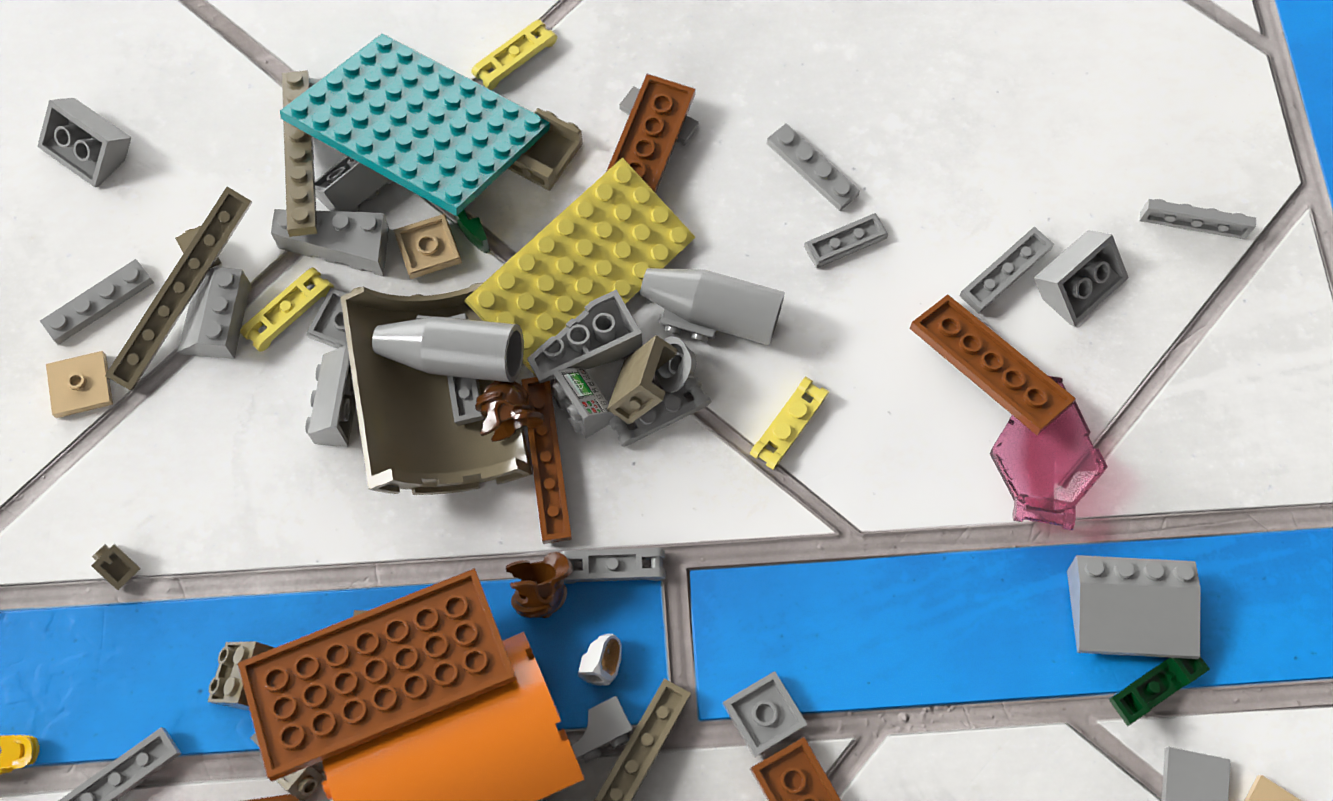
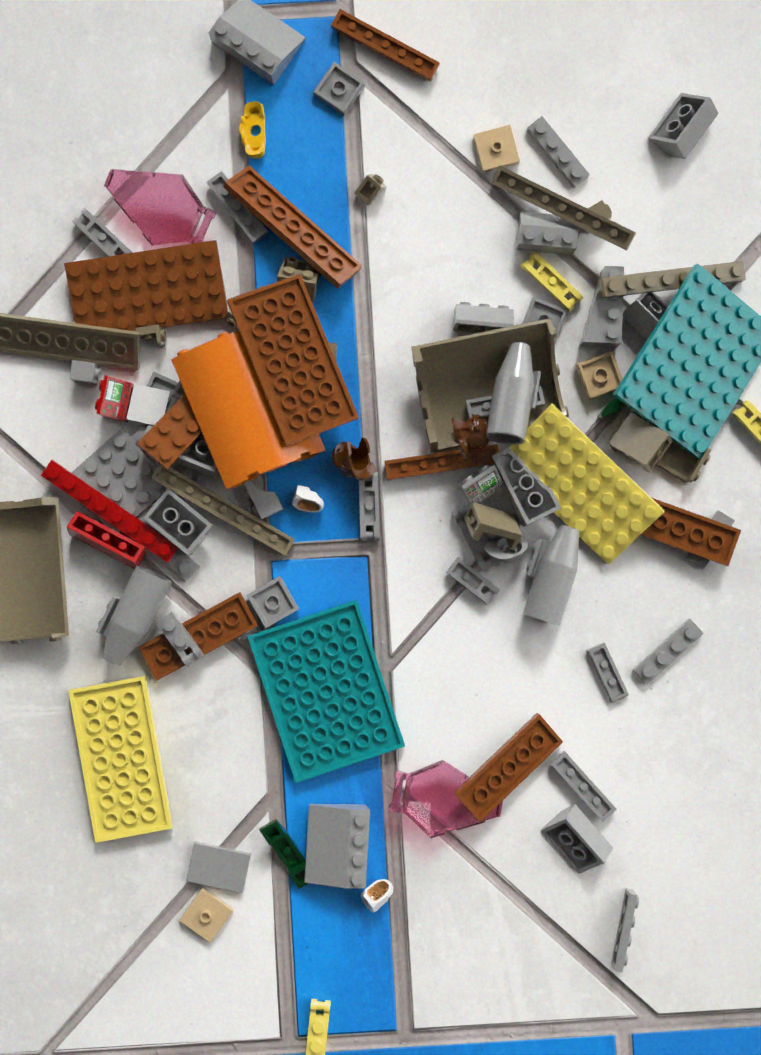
camera: 90 degrees right, 20 degrees up
light yellow plate [750,376,829,470] -> none
none -> dark orange plate [223,166,362,289]
none -> teal plate [247,600,405,783]
none -> rock [361,879,393,913]
none -> light grey plate [446,557,500,605]
none -> dark tan panel [608,413,672,472]

